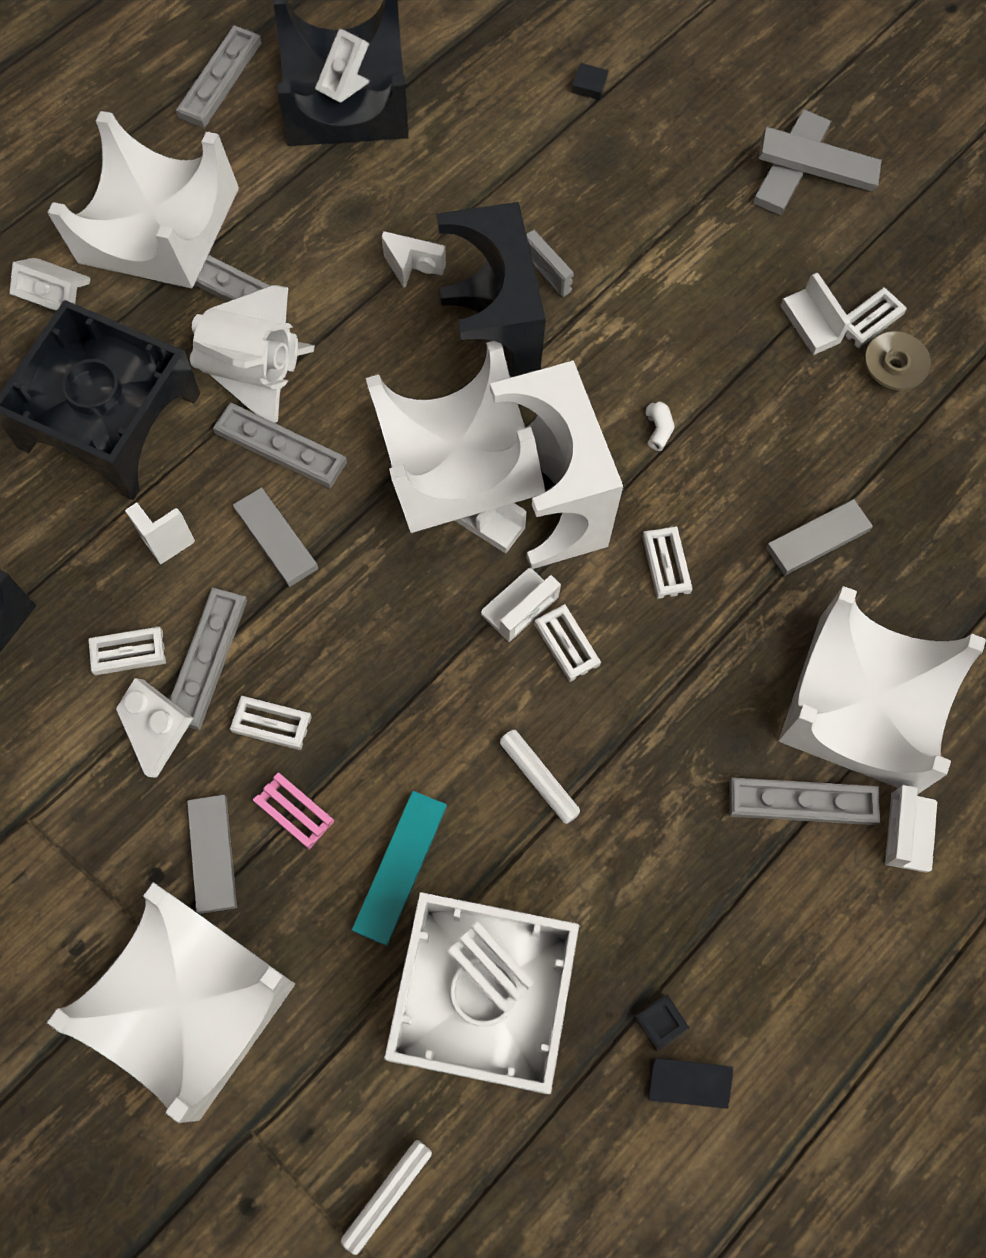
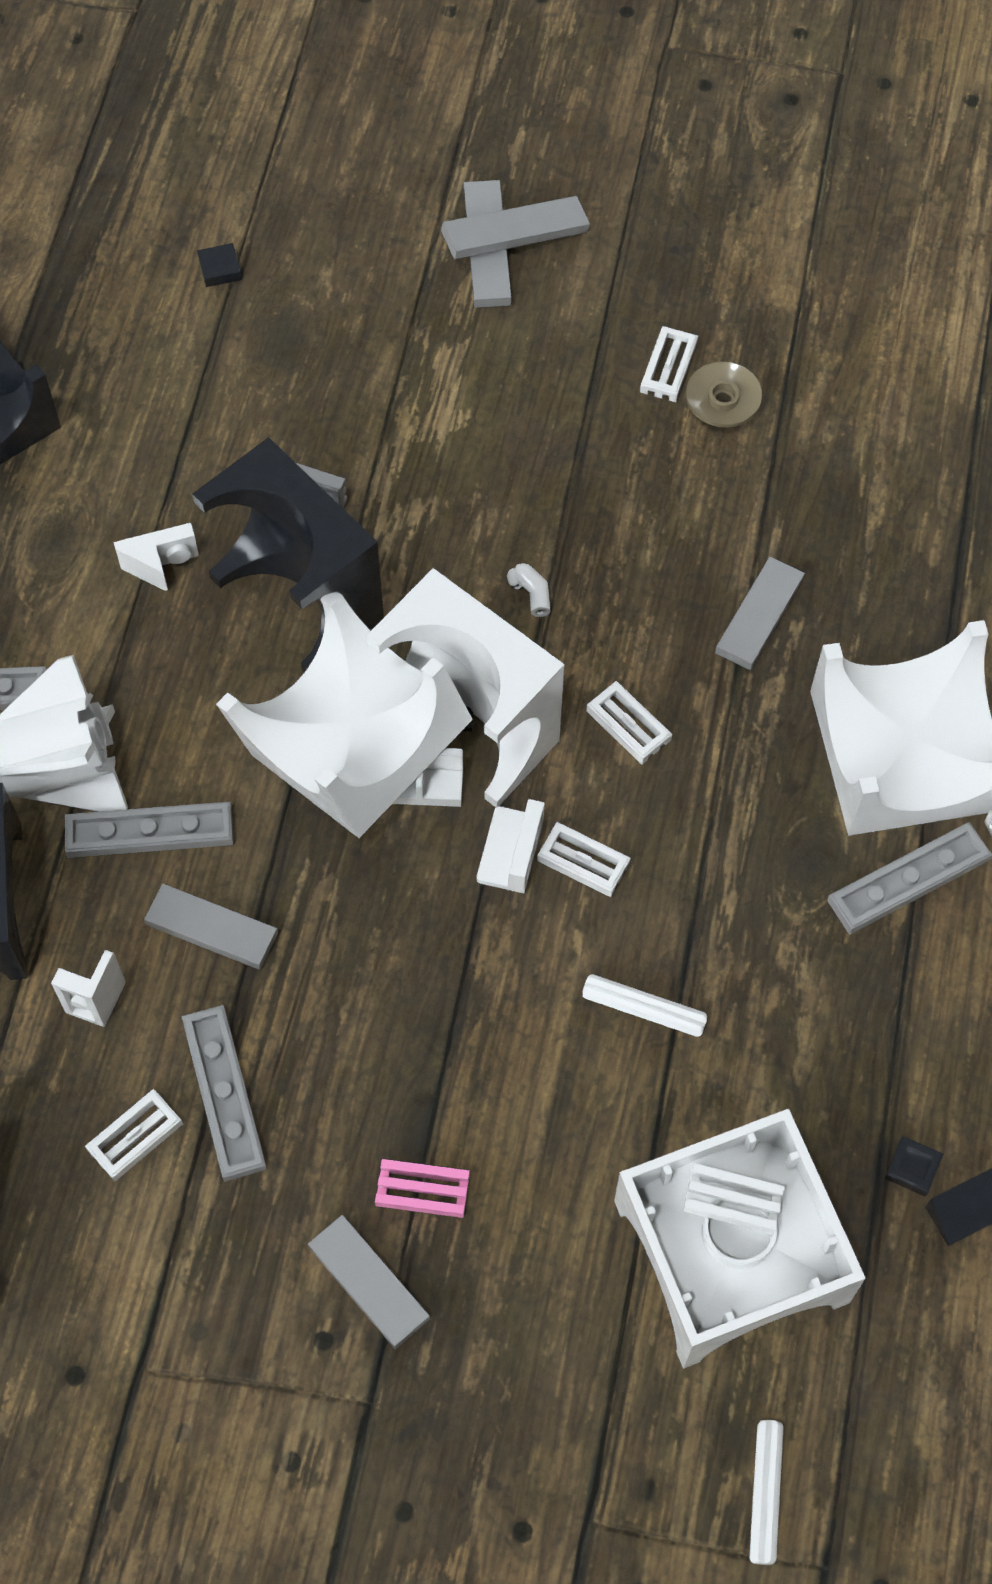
camera: 30 degrees left, 5 degrees down
white piece [47,883,295,1123] -> none
white wing [116,678,193,778] -> none
white tile [230,695,312,750] -> none
teal tile [352,791,447,947] -> none
white panel [780,273,850,355] -> none

